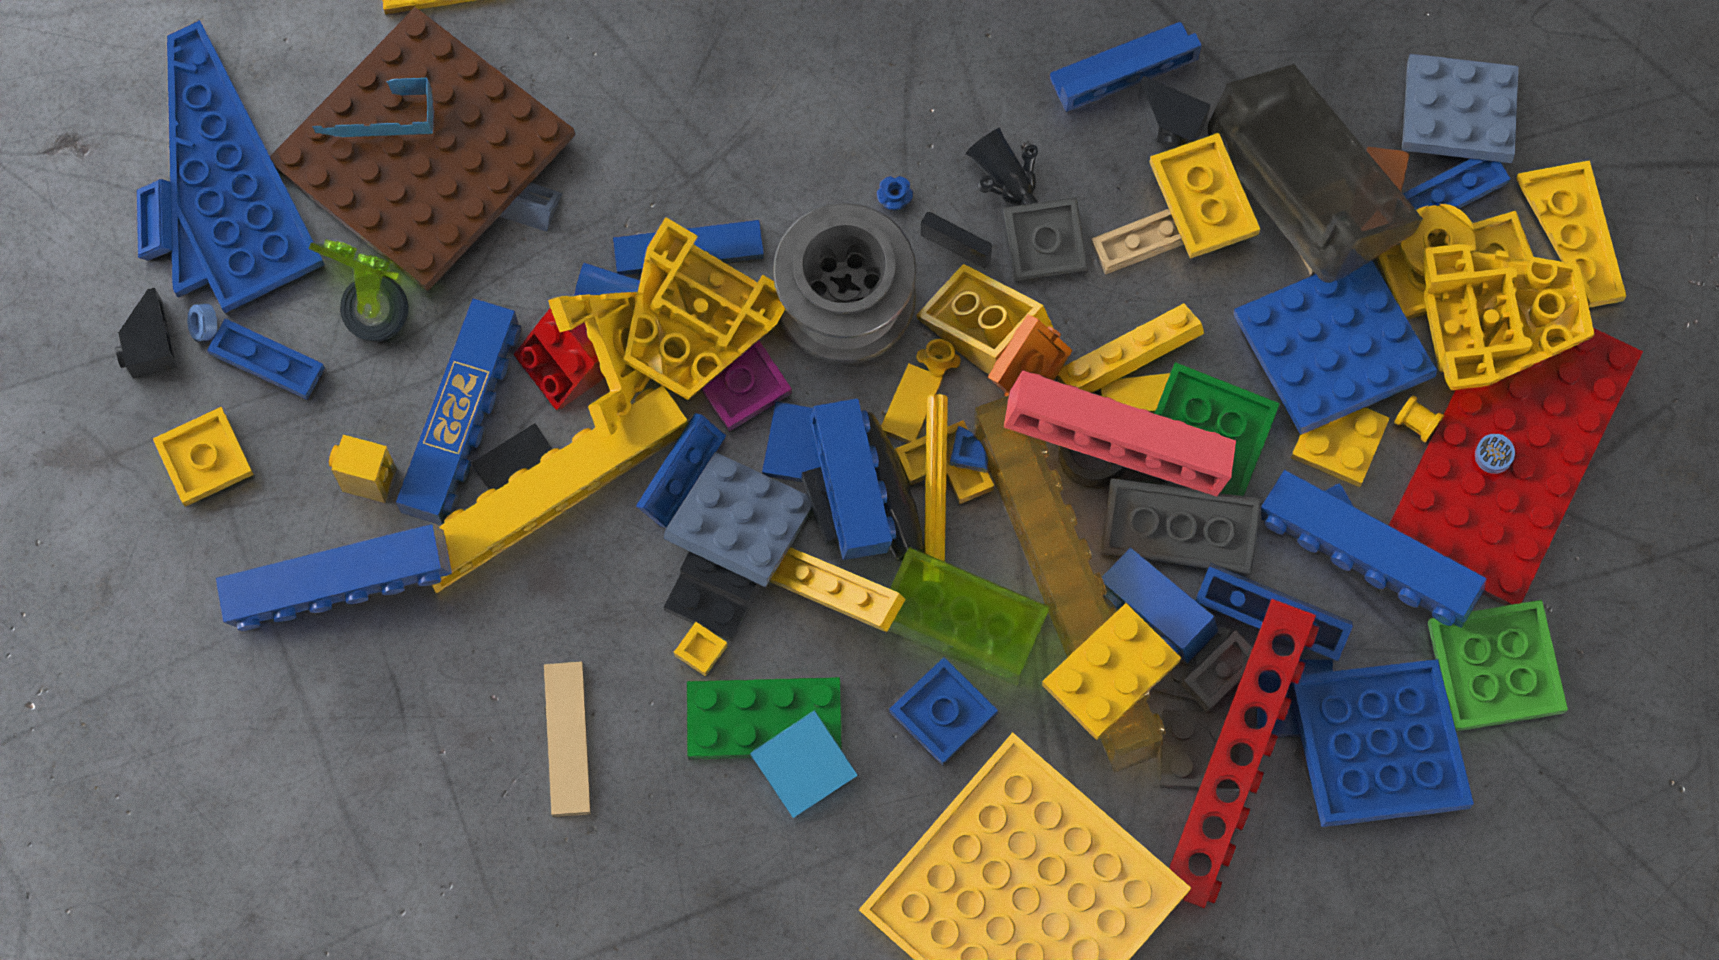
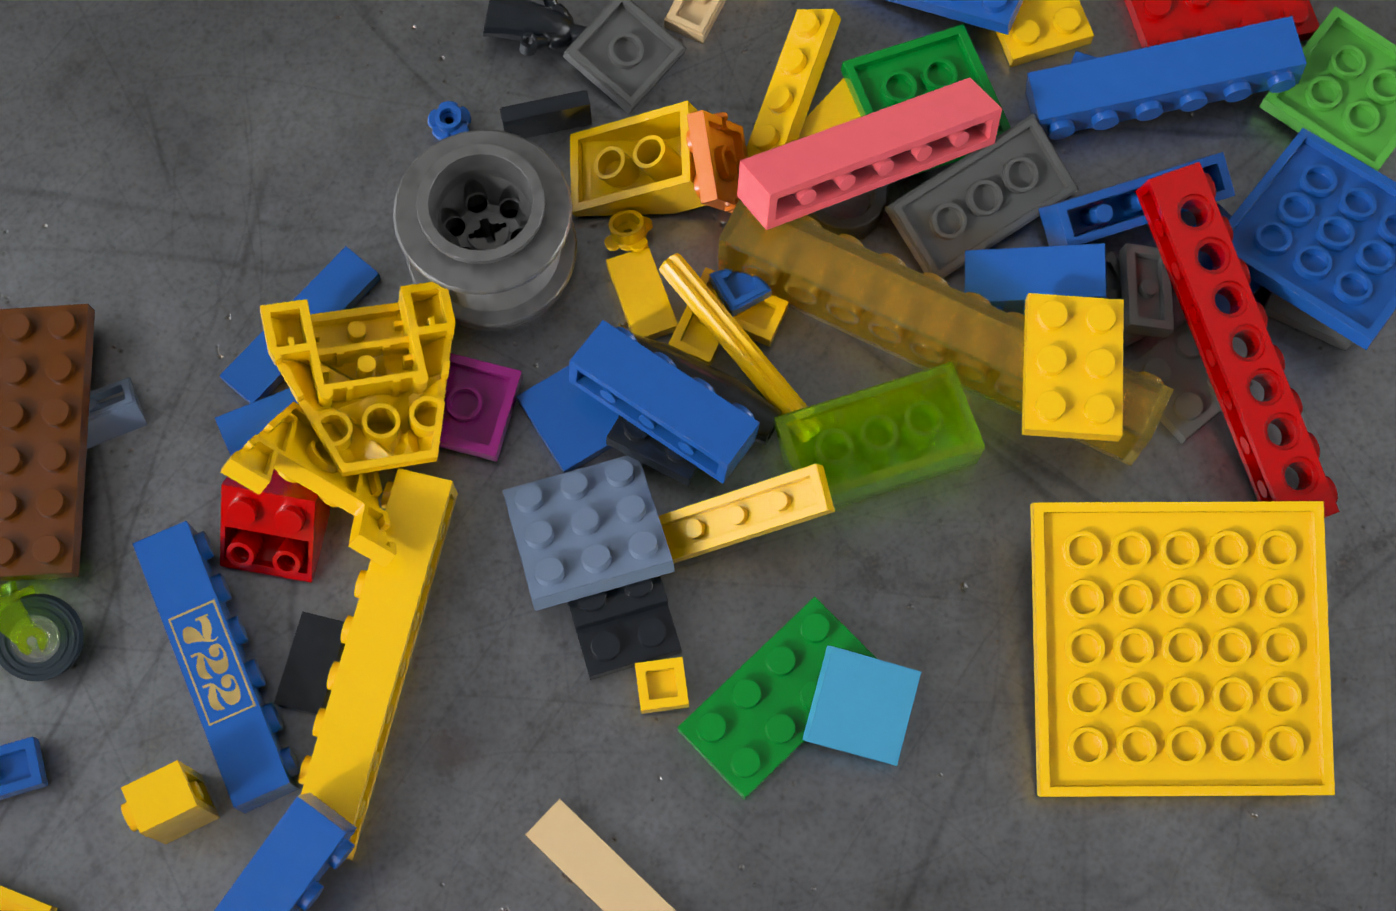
camera: 45 degrees left, 0 degrees up
blue tile [636,413,726,528] -> none
blue plate [889,657,998,766] -> none

